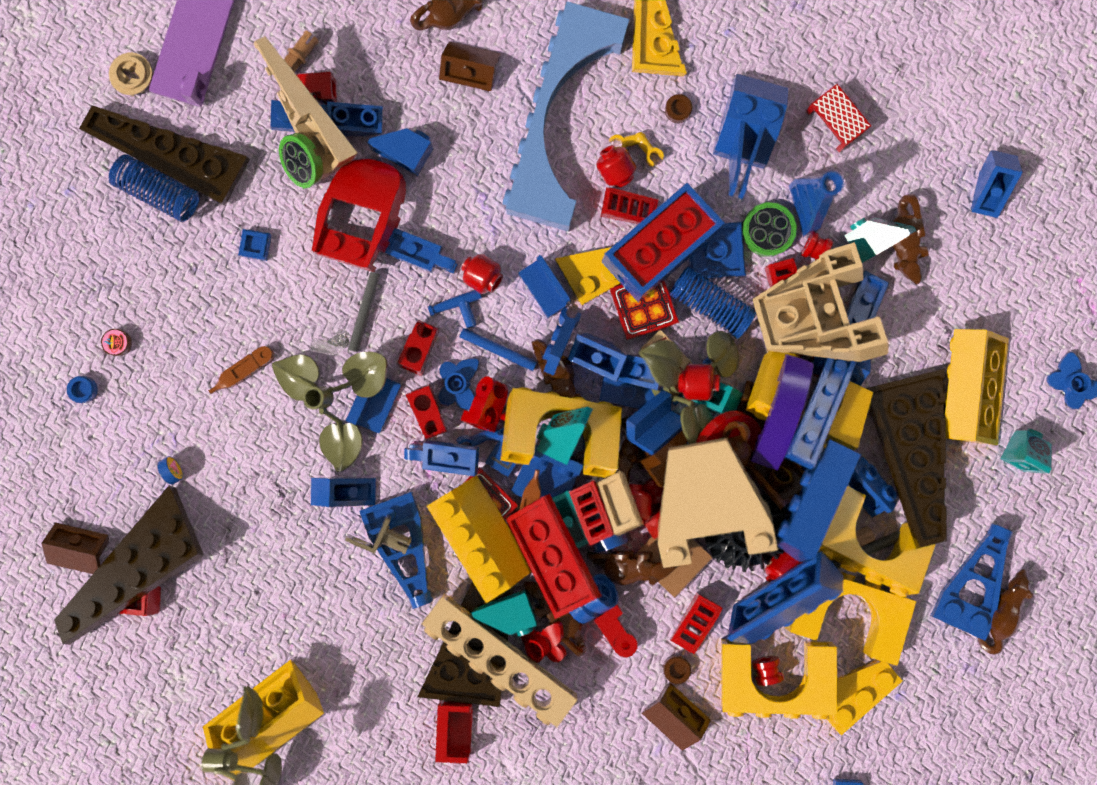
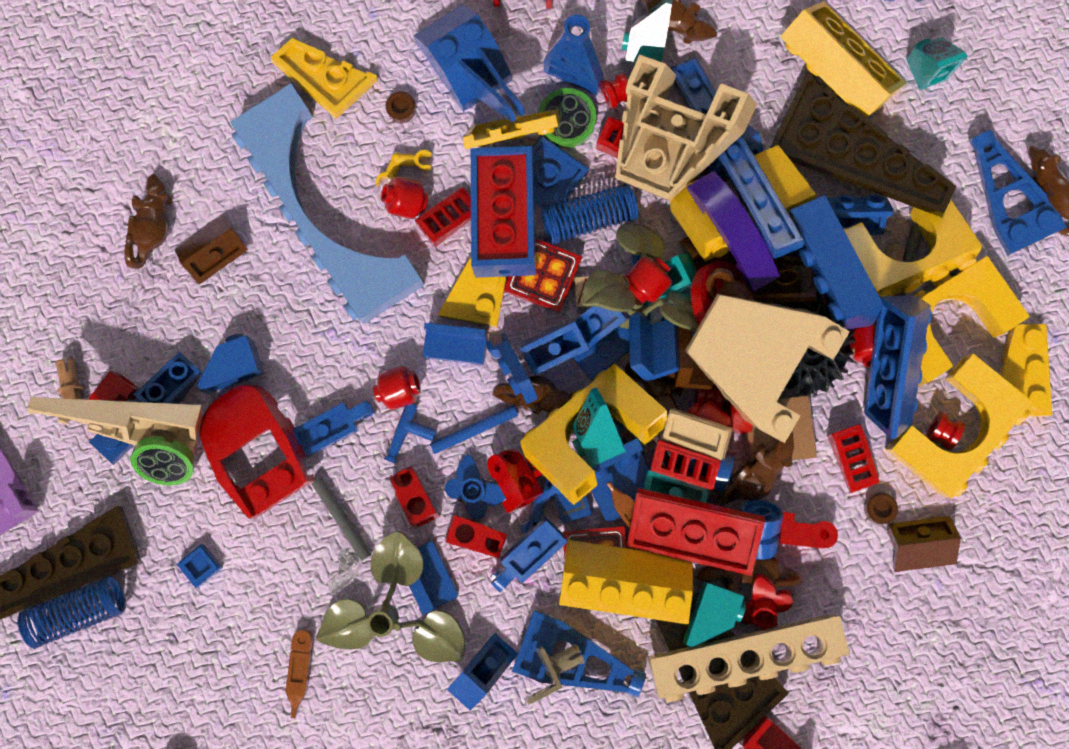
camera: 45 degrees left, 5 degrees down
none -> yellow wing [462,109,561,149]

